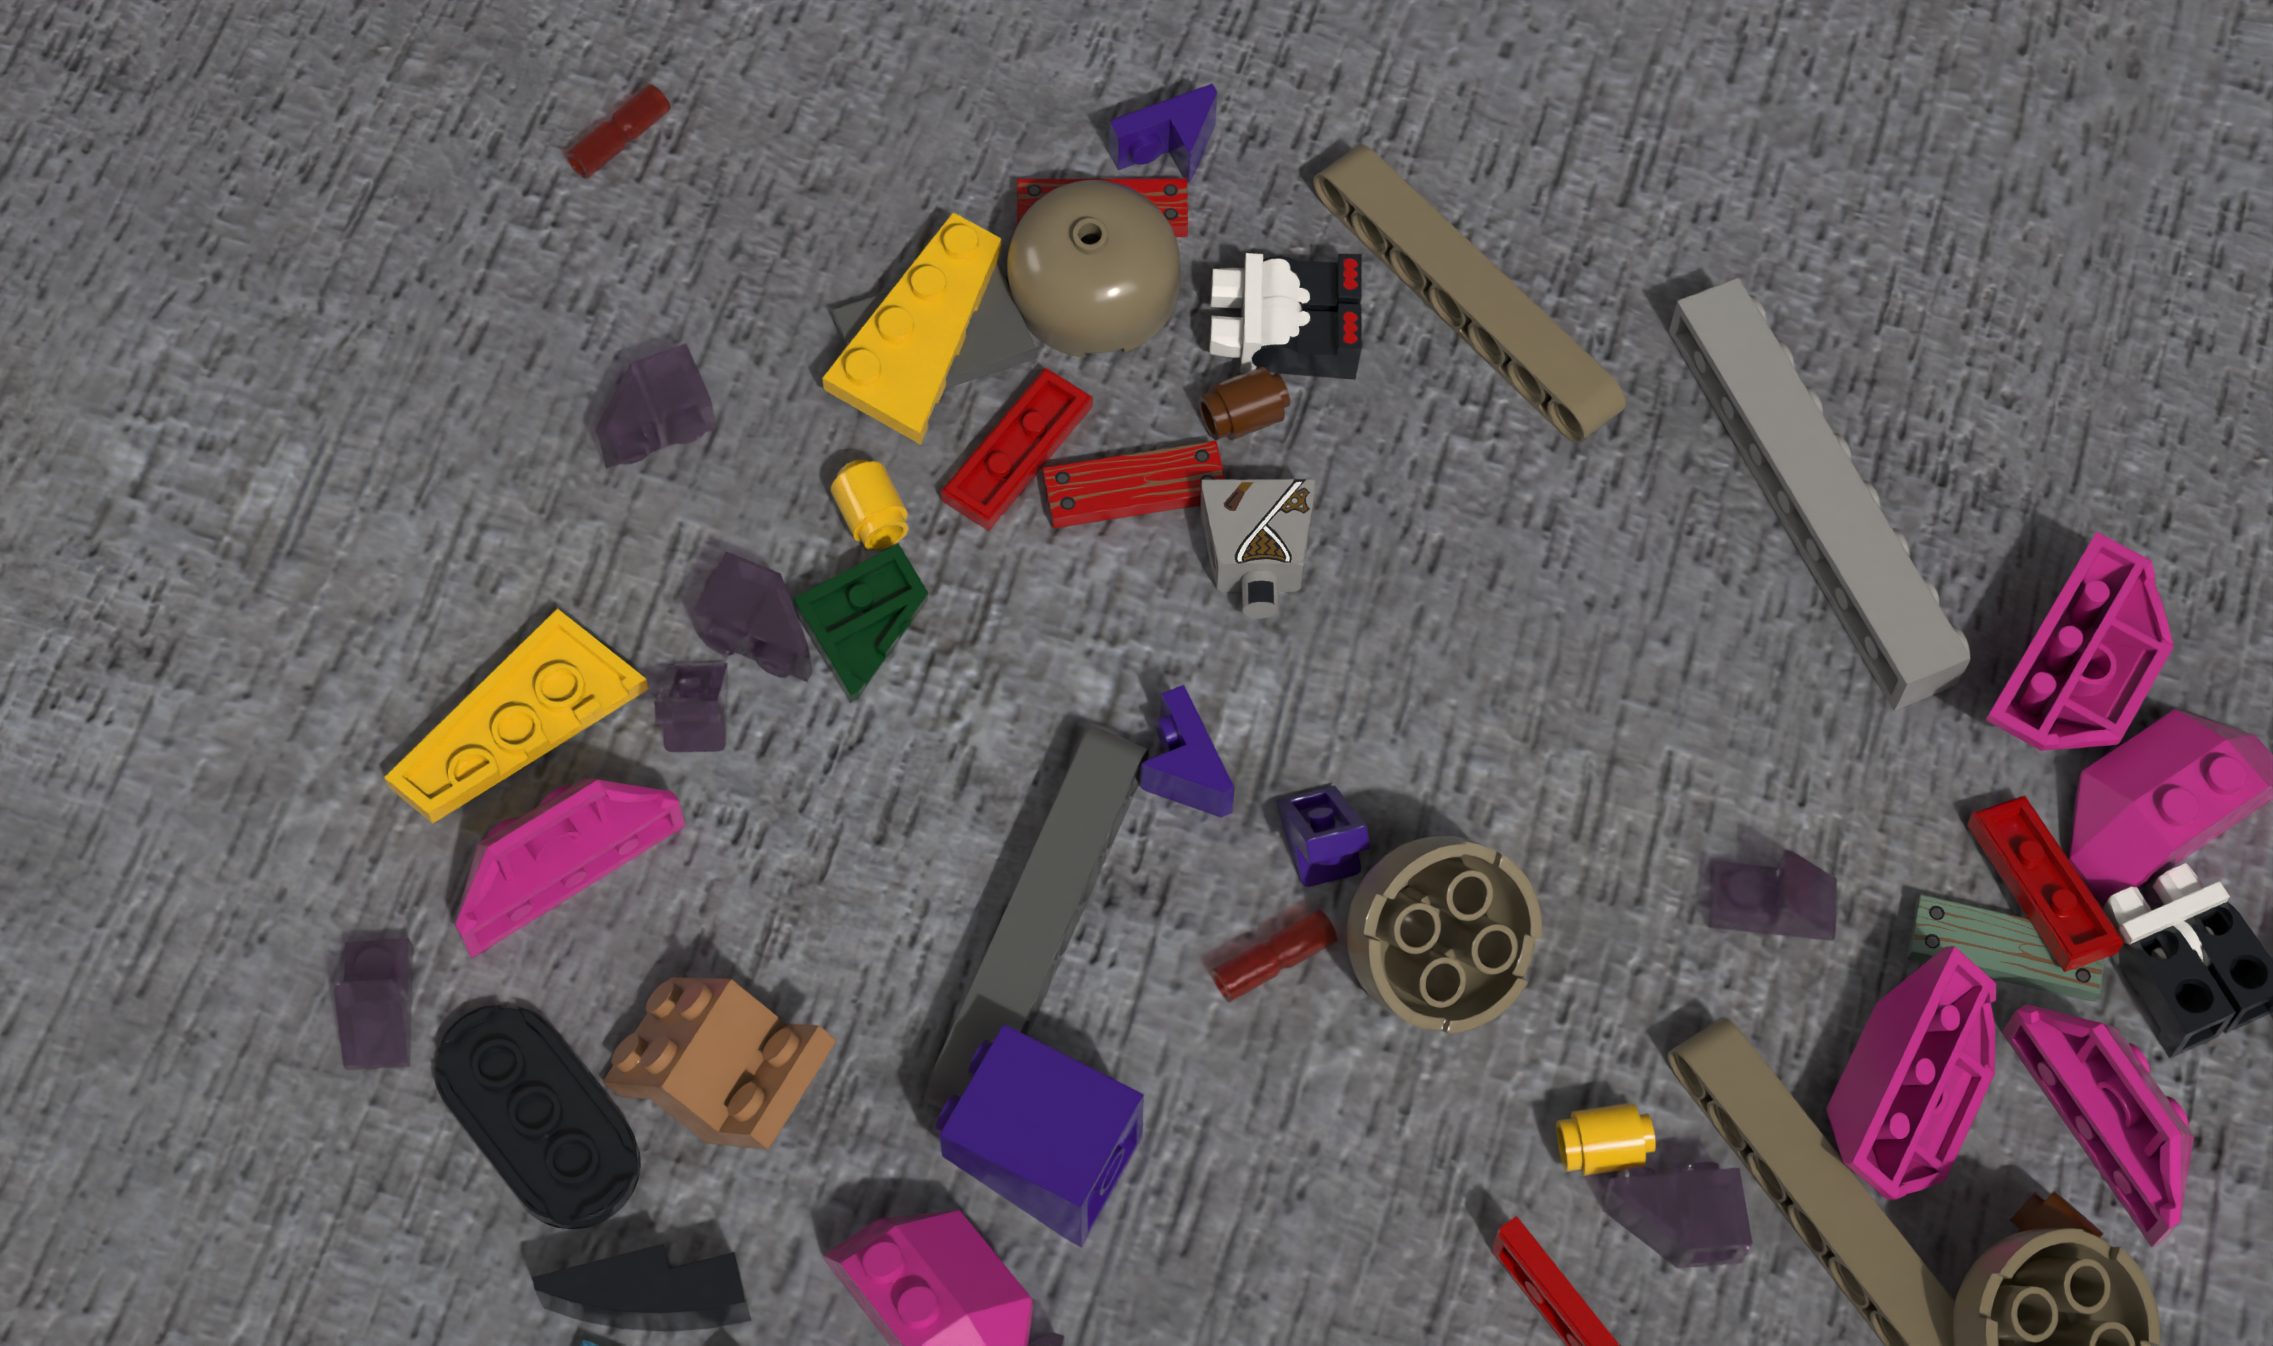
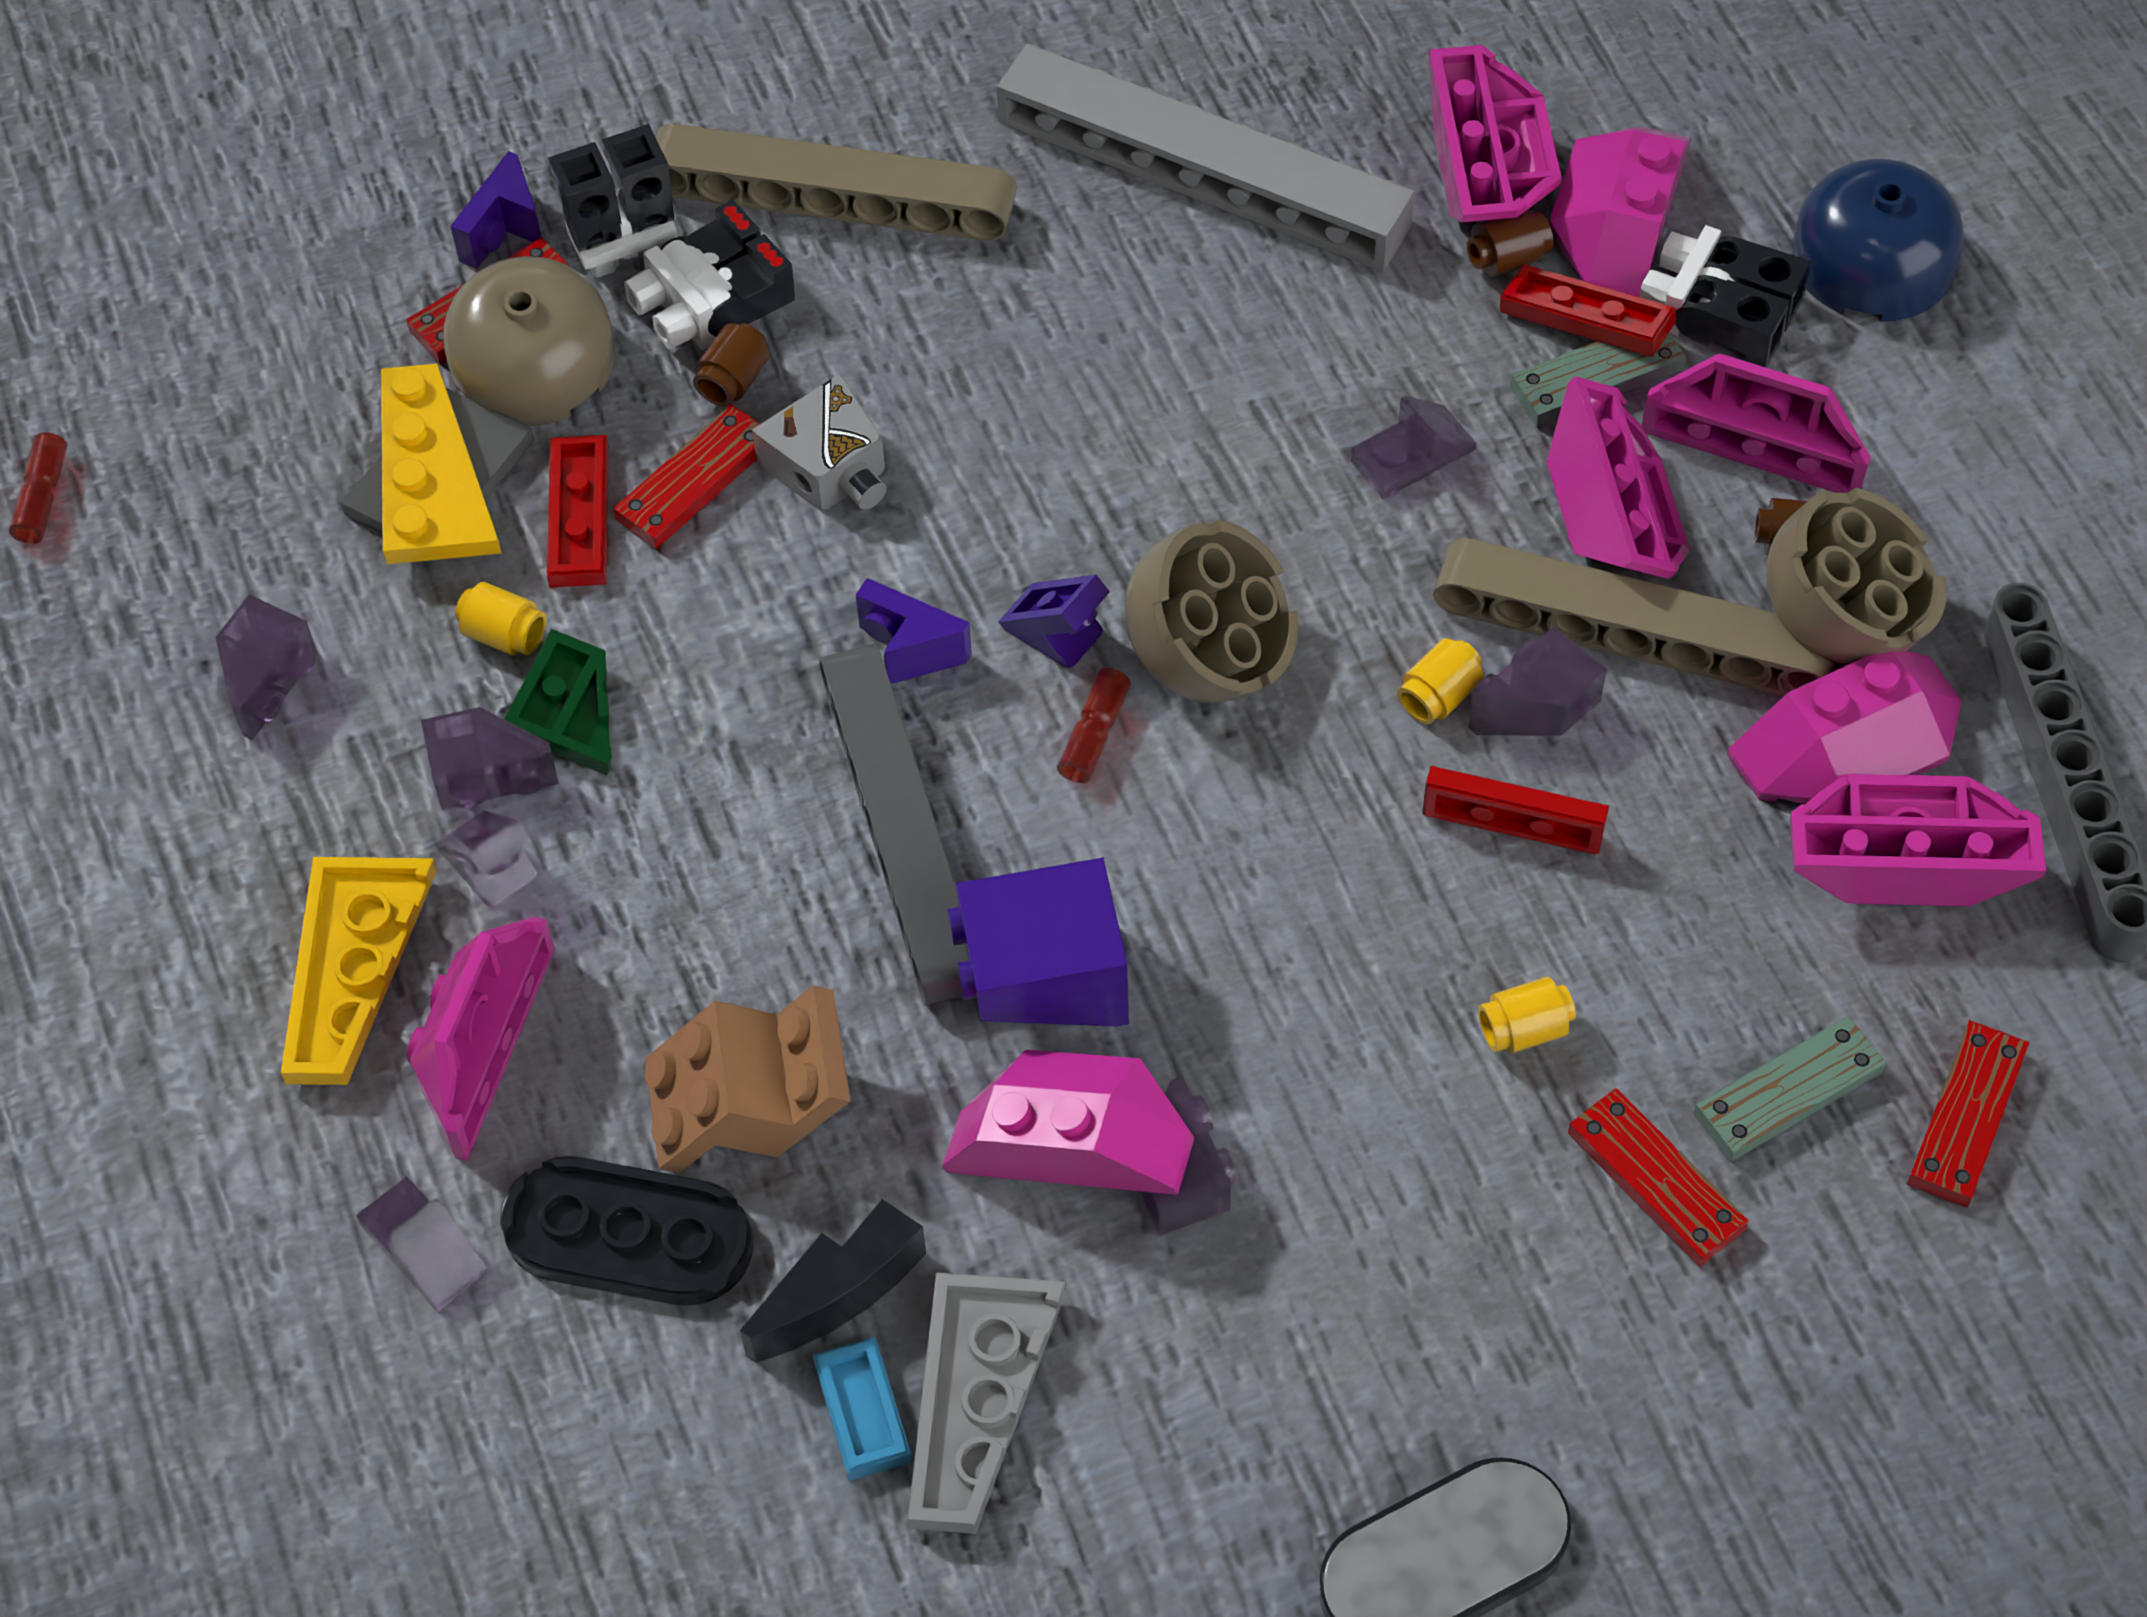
camera: 35 degrees left, 5 degrees down
none -> black hips [548,124,678,278]
none -> reddish brown brick [1467,210,1553,277]

